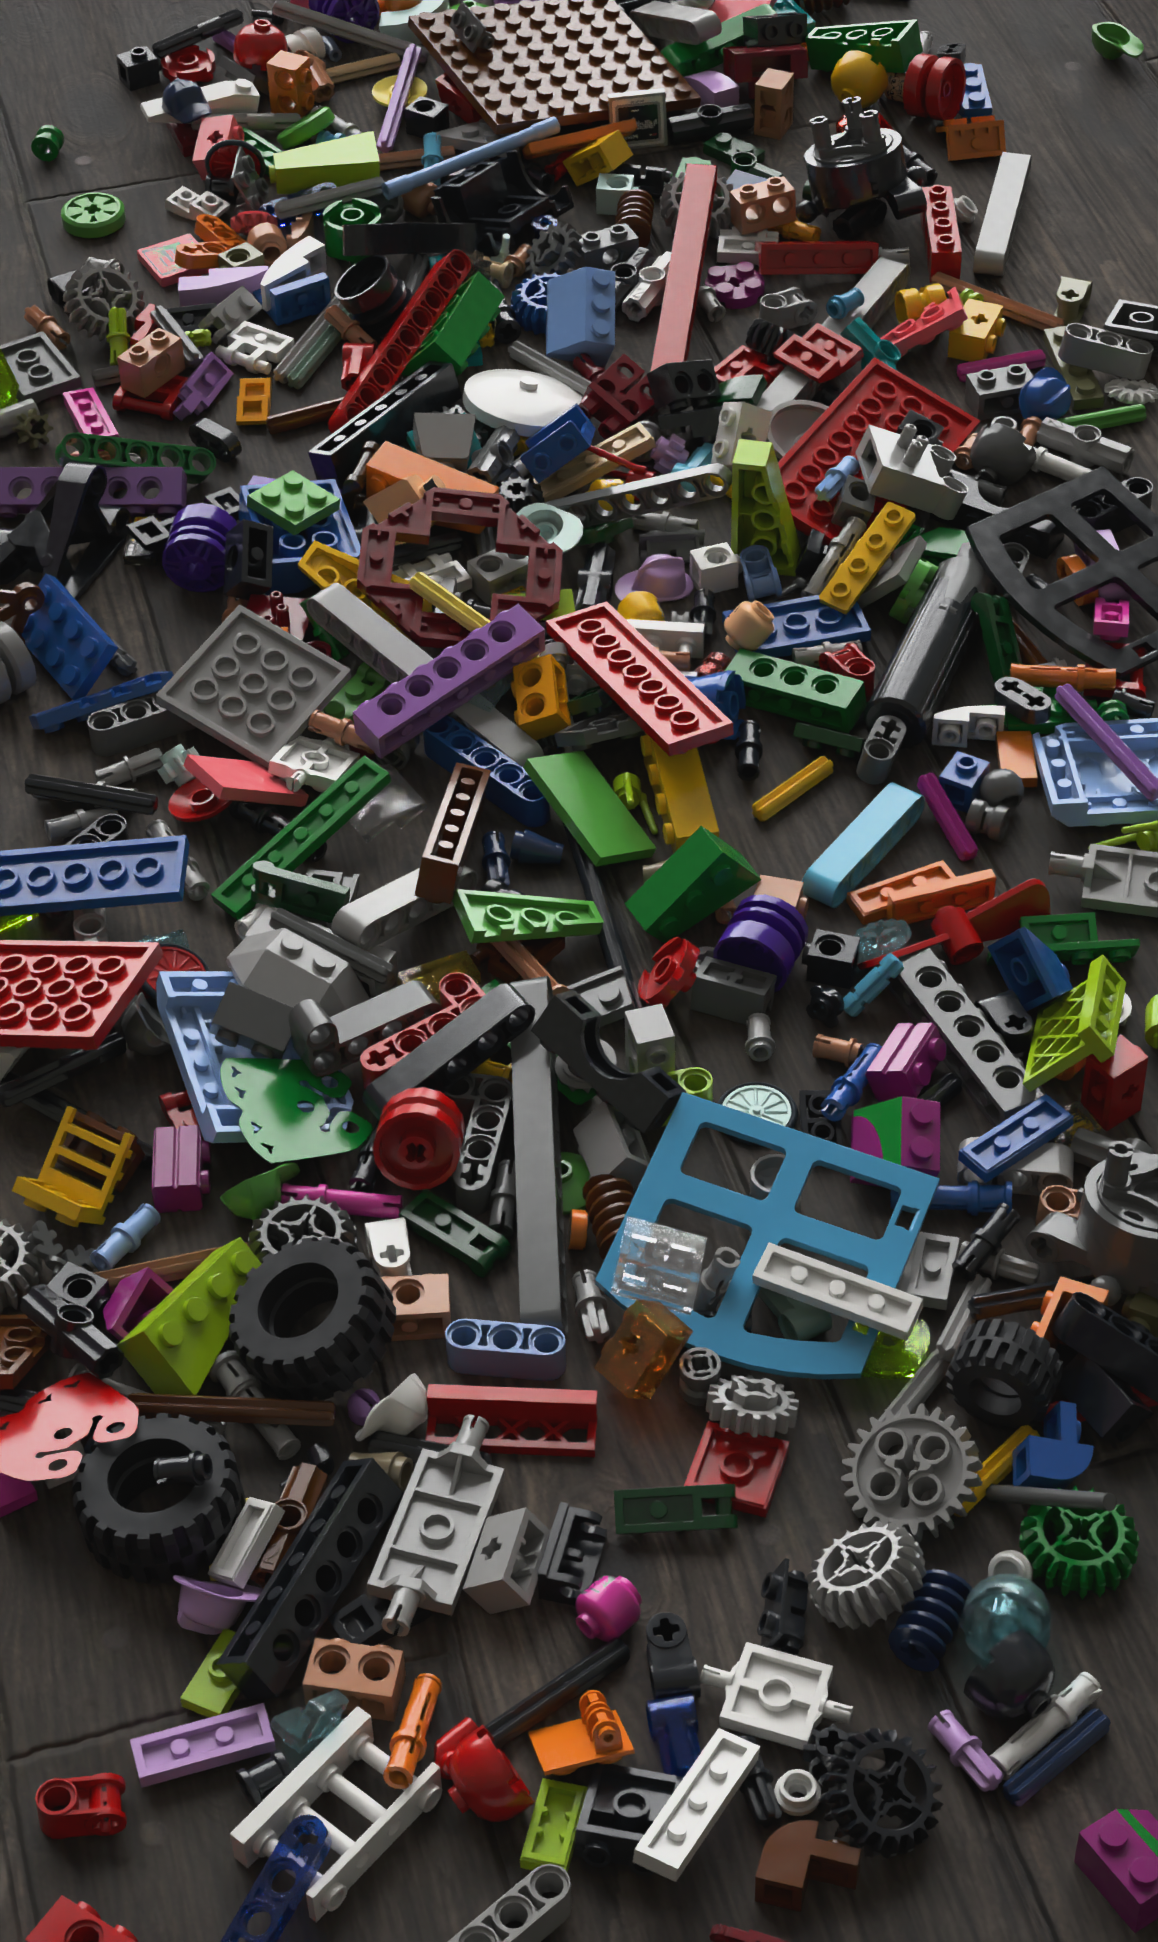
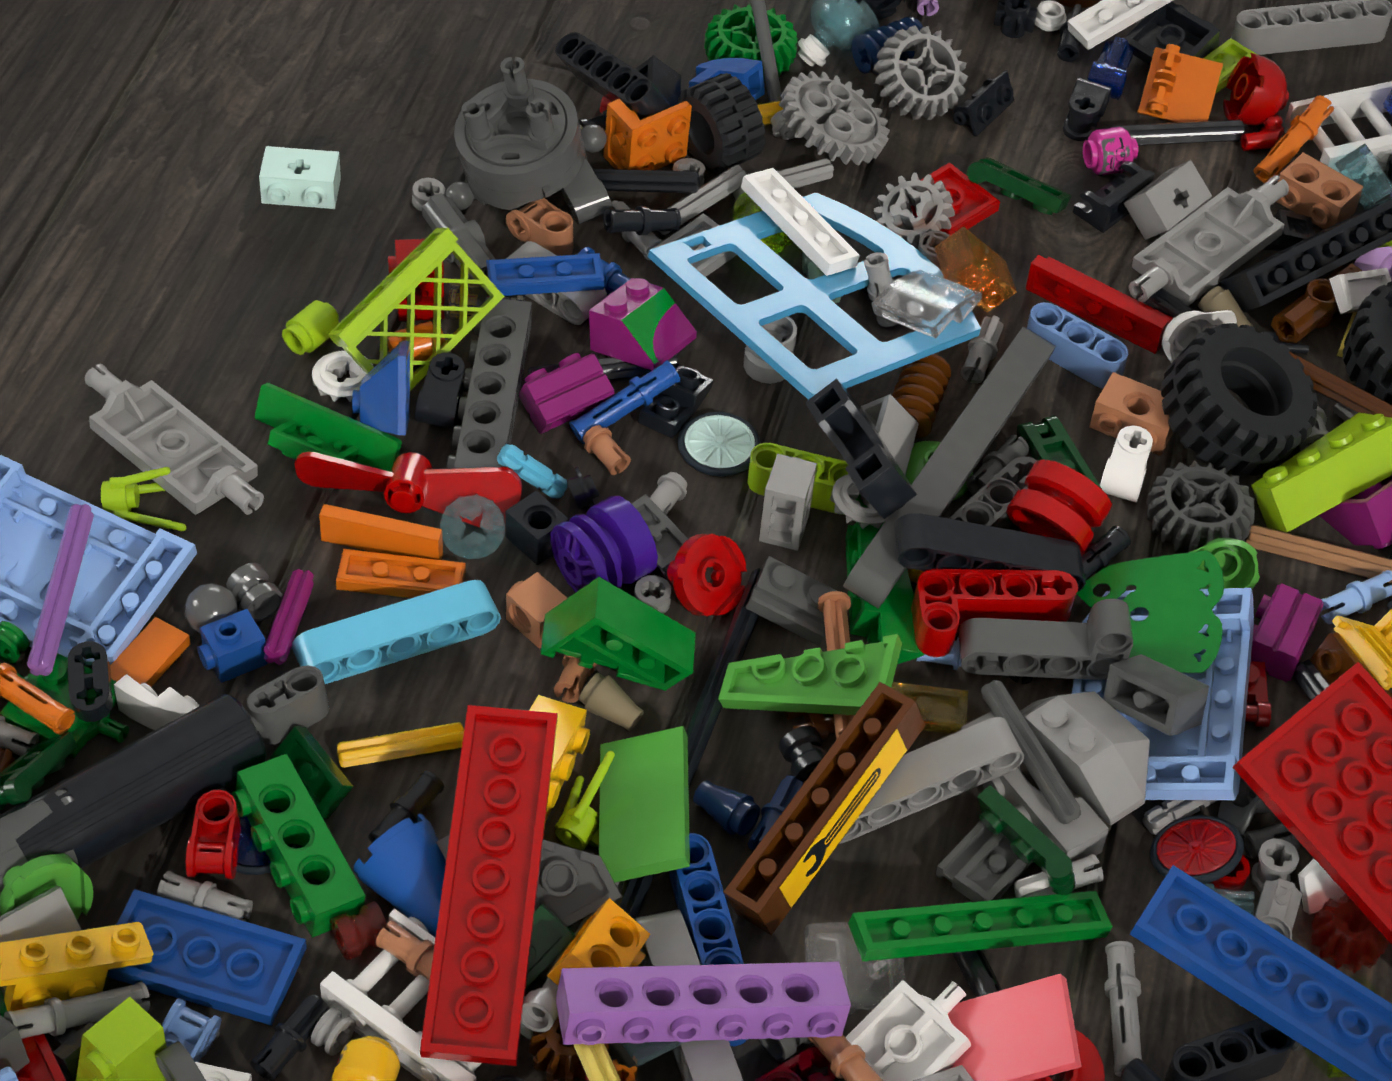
camera: 155 degrees left, 5 degrees up
dark pink pin [281,1183,403,1219] -> none
orange tile [568,1209,588,1250] -> none
white plate [700,1642,854,1750] -> none
light nougat head [724,600,774,651] -> none

